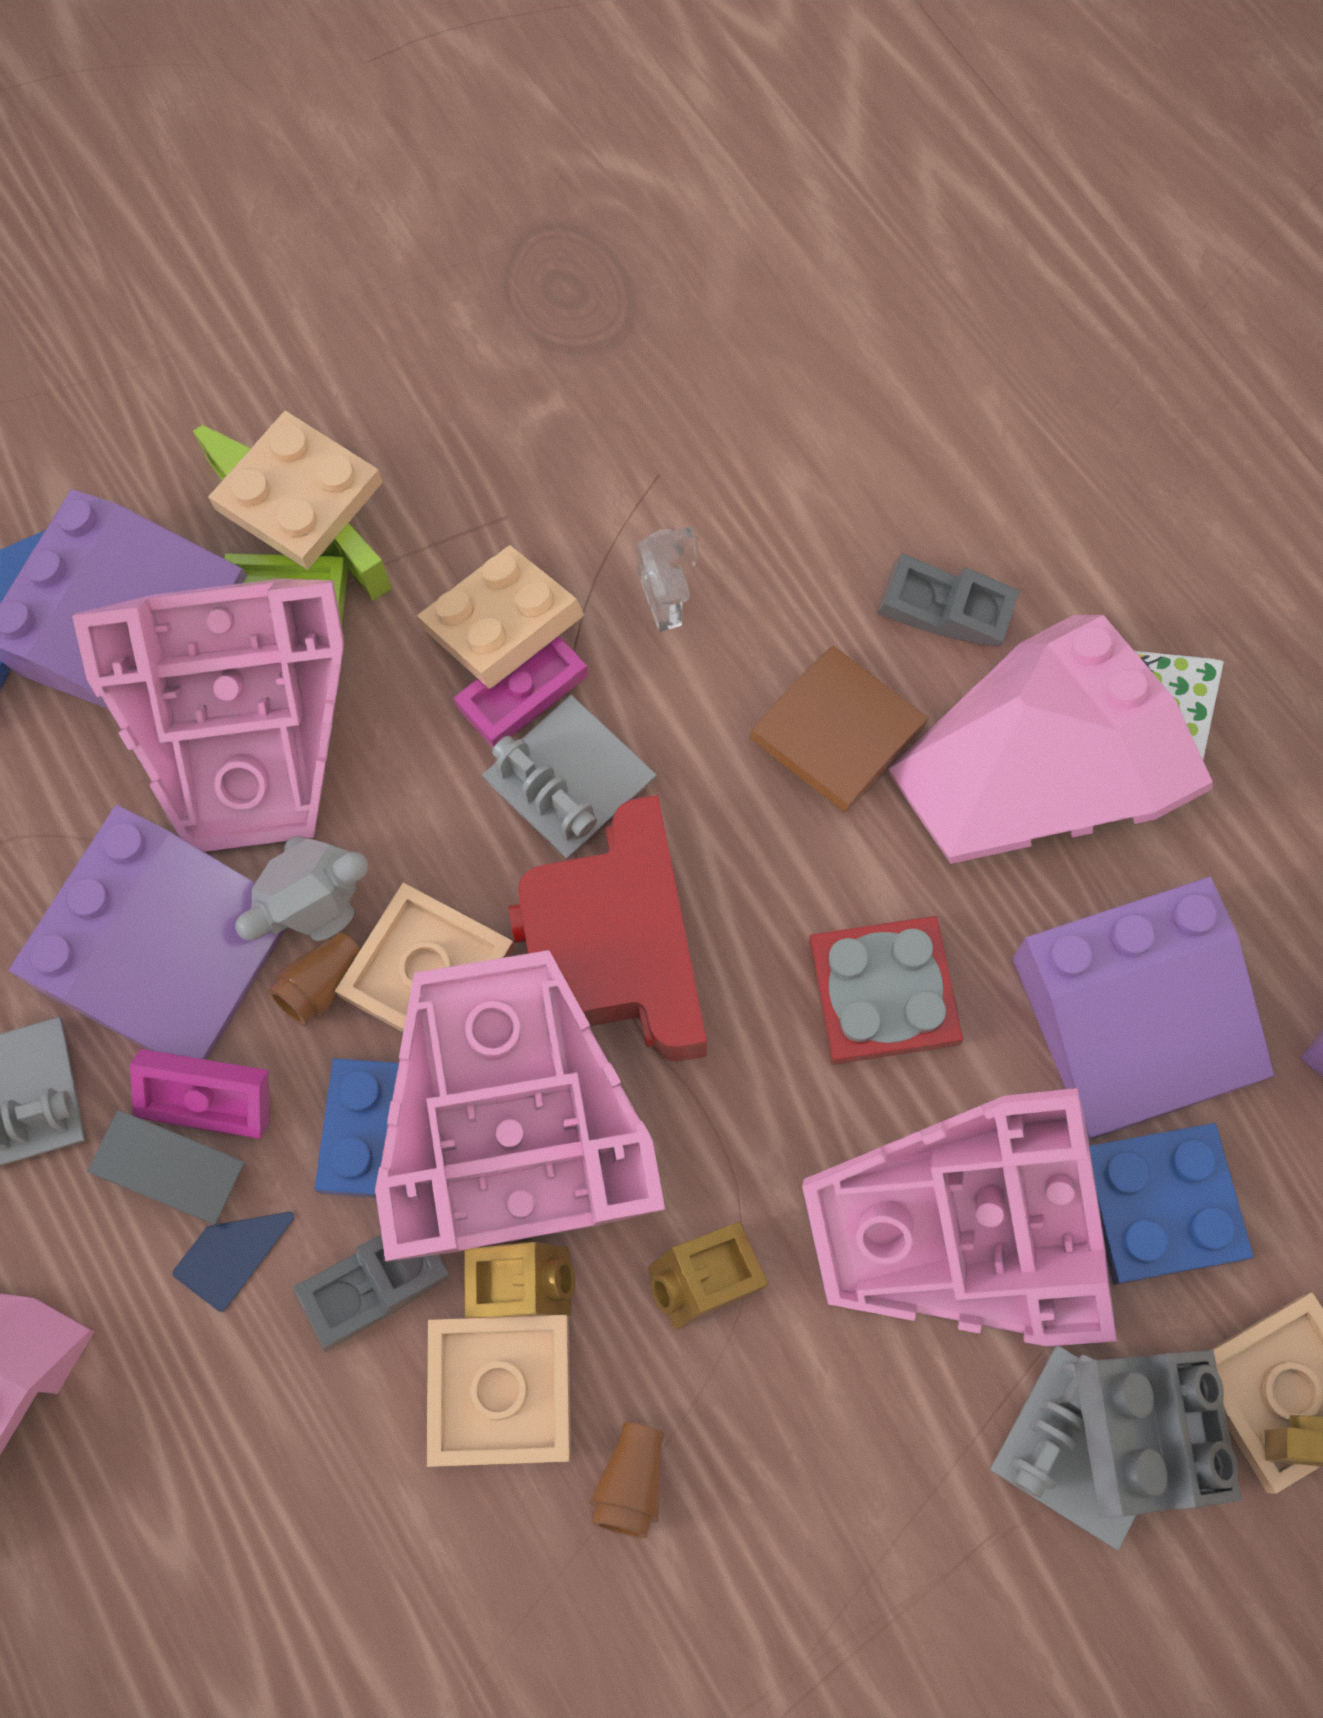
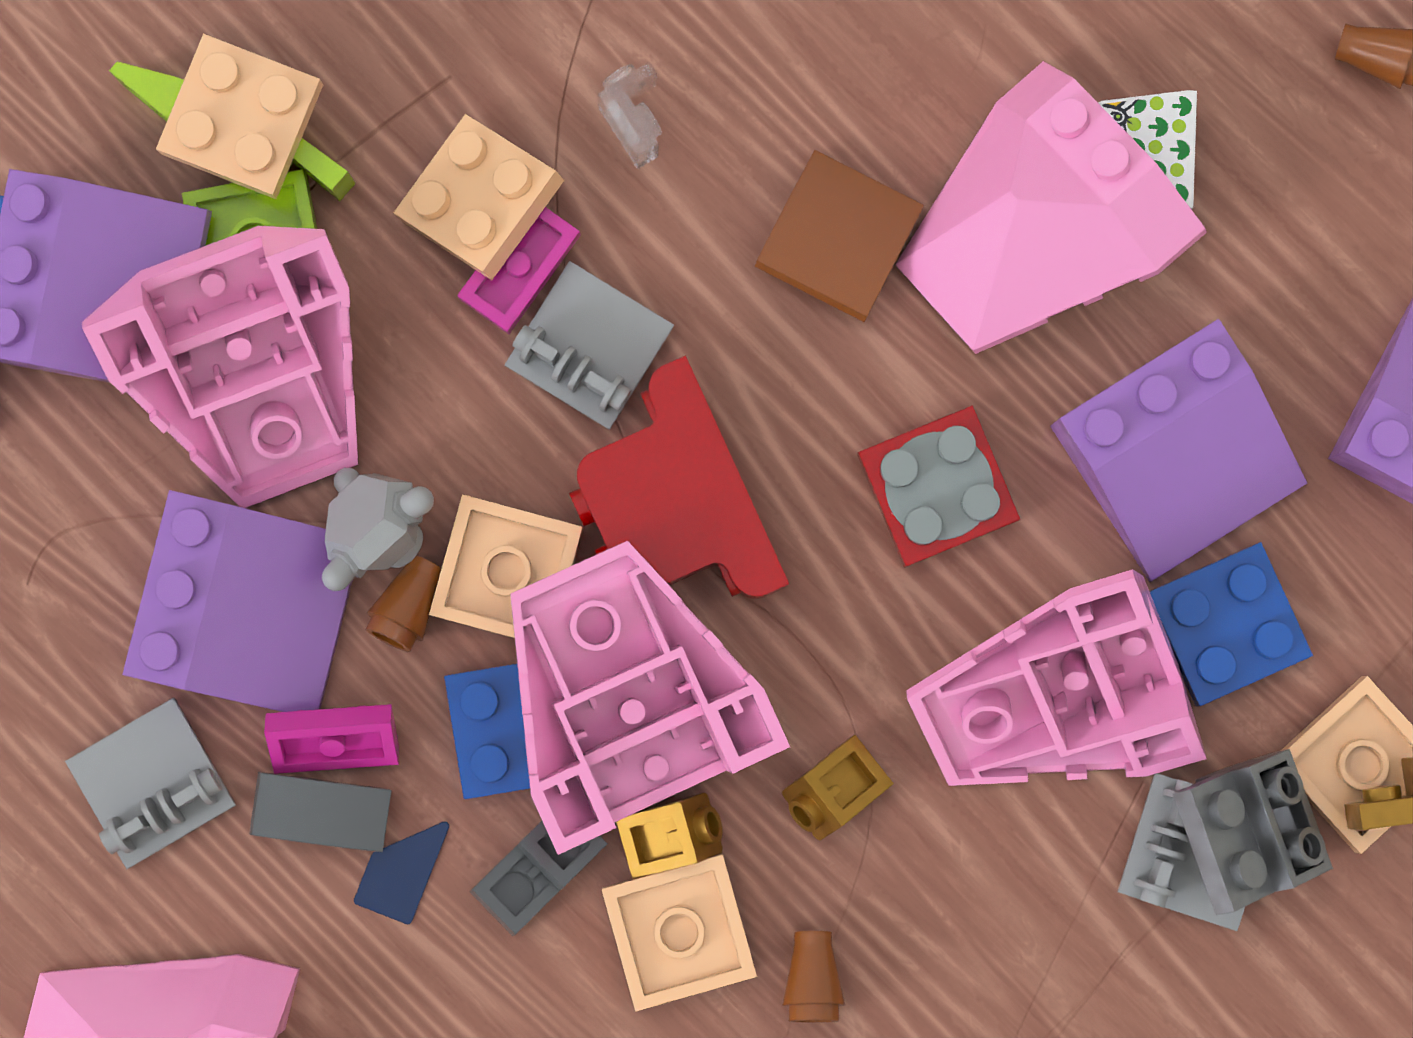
camera: 20 degrees left, 15 degrees up
dark grey slope [877,553,1020,647] -> none

